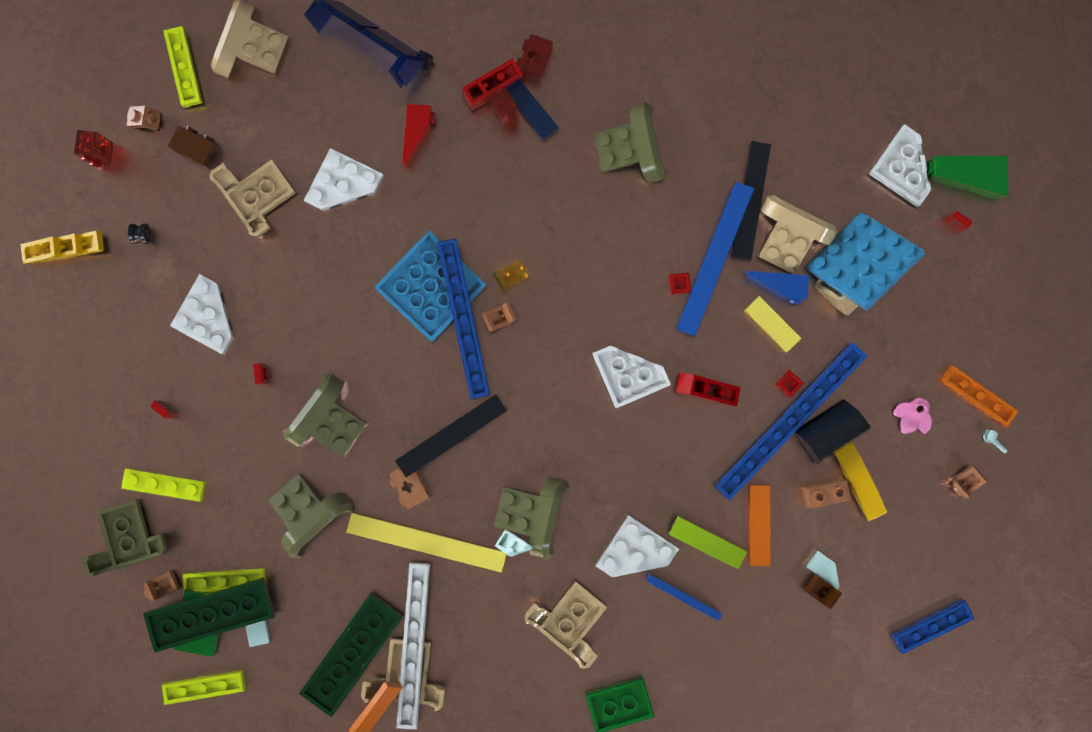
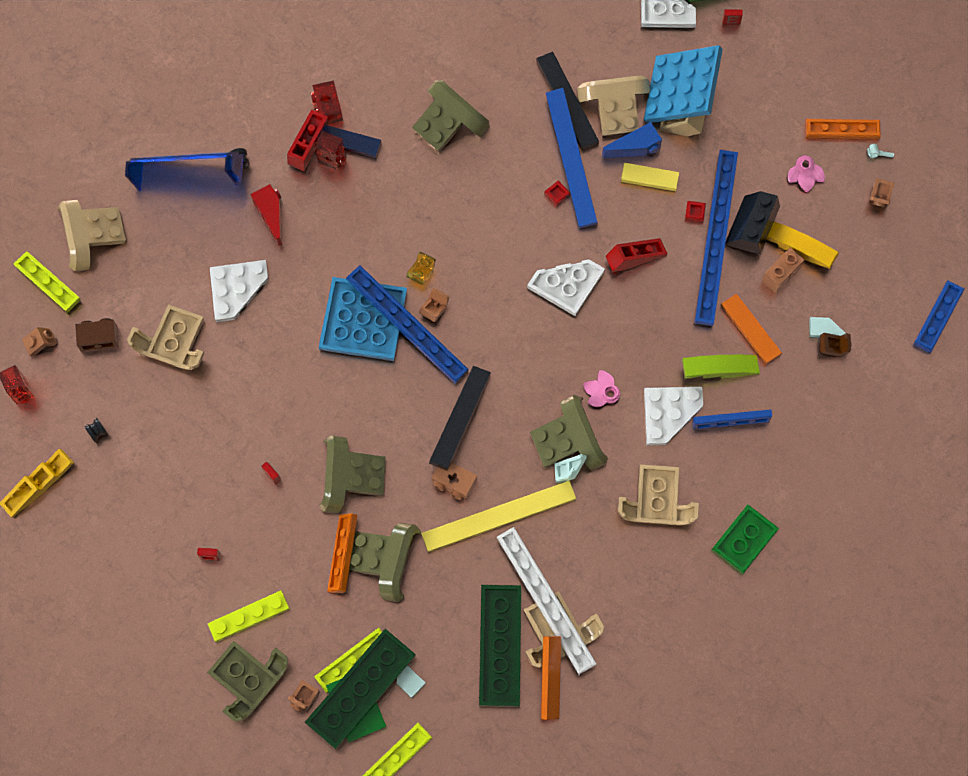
camera: 35 degrees left, 15 degrees down
white plate [170,274,234,355] -> none
none -> orange tile [327,513,358,593]
none -> bright pink plate [583,370,620,407]

